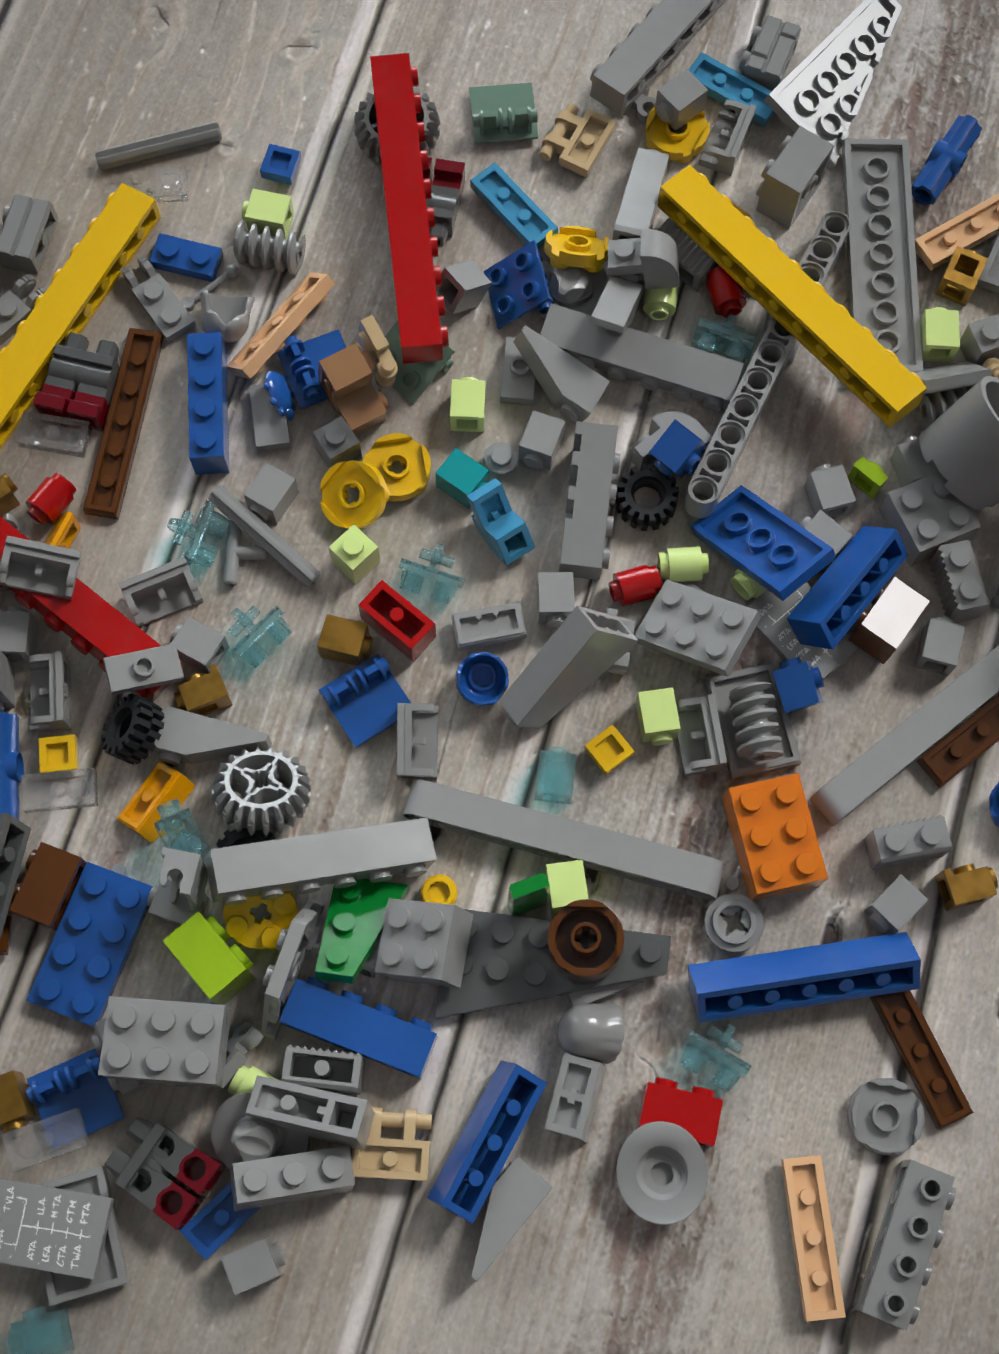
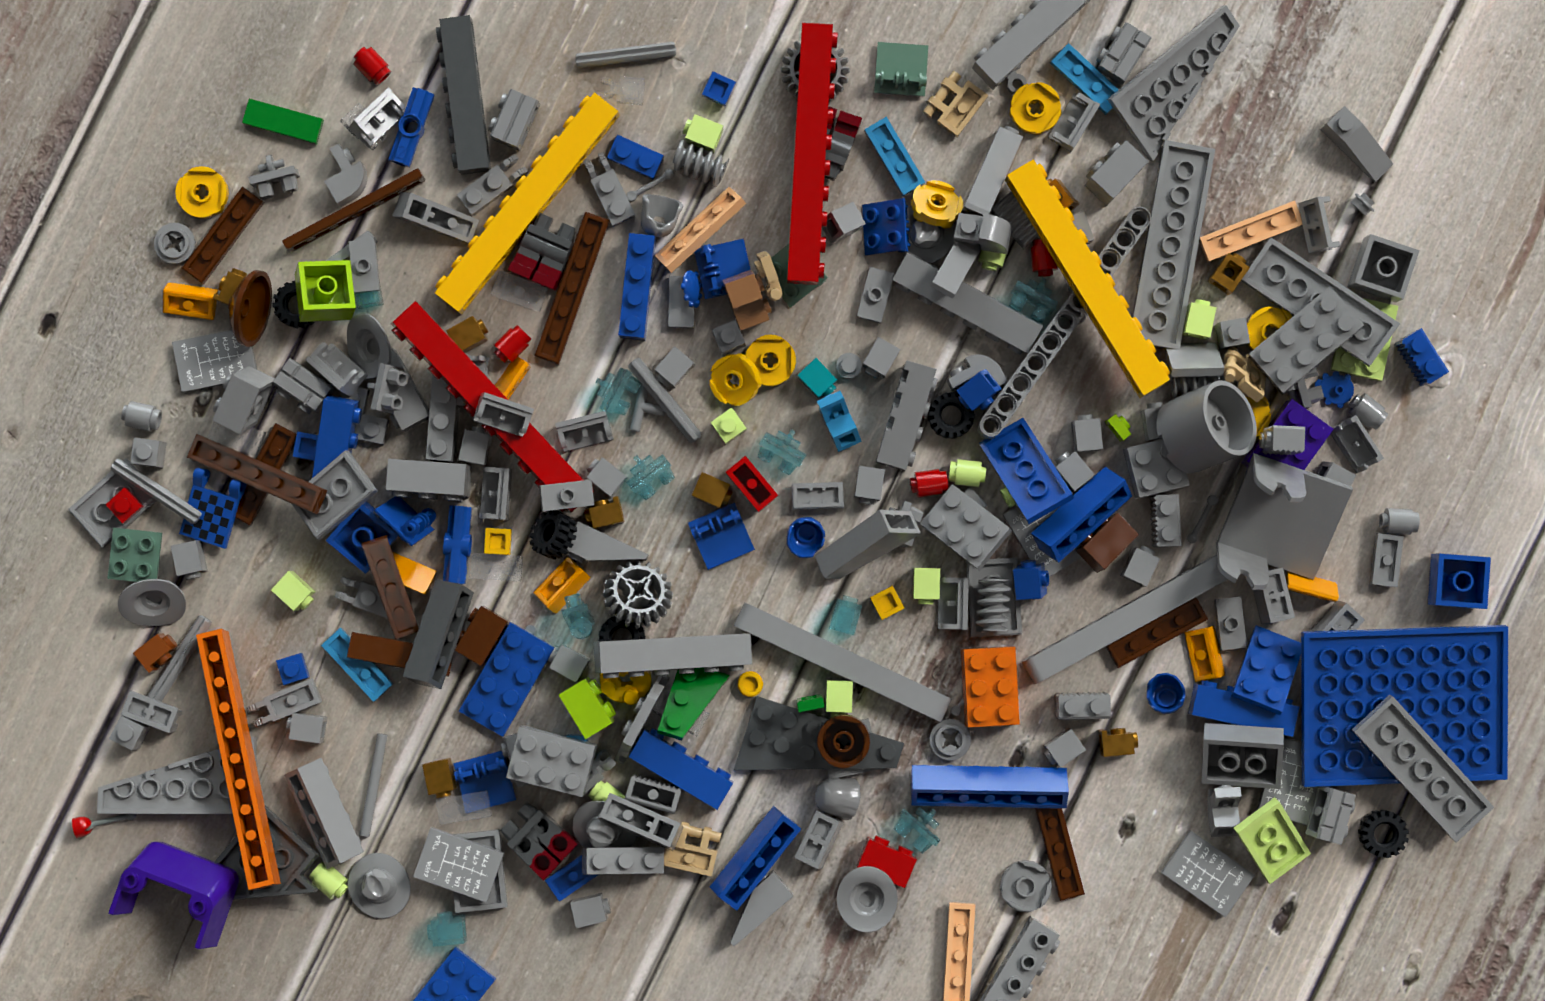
camera: 10 degrees right, 15 degrees up
light grey hinge [159,847,208,913] -> none
light grey brick [374,898,473,988] -> none
light grey hinge [397,703,438,778] -> none
yellowish green brick [450,377,486,432] -> none
light grey slope [513,325,610,422] -> none
light grey brick [655,69,708,130] -> none
blue piece [911,115,982,206] -> none

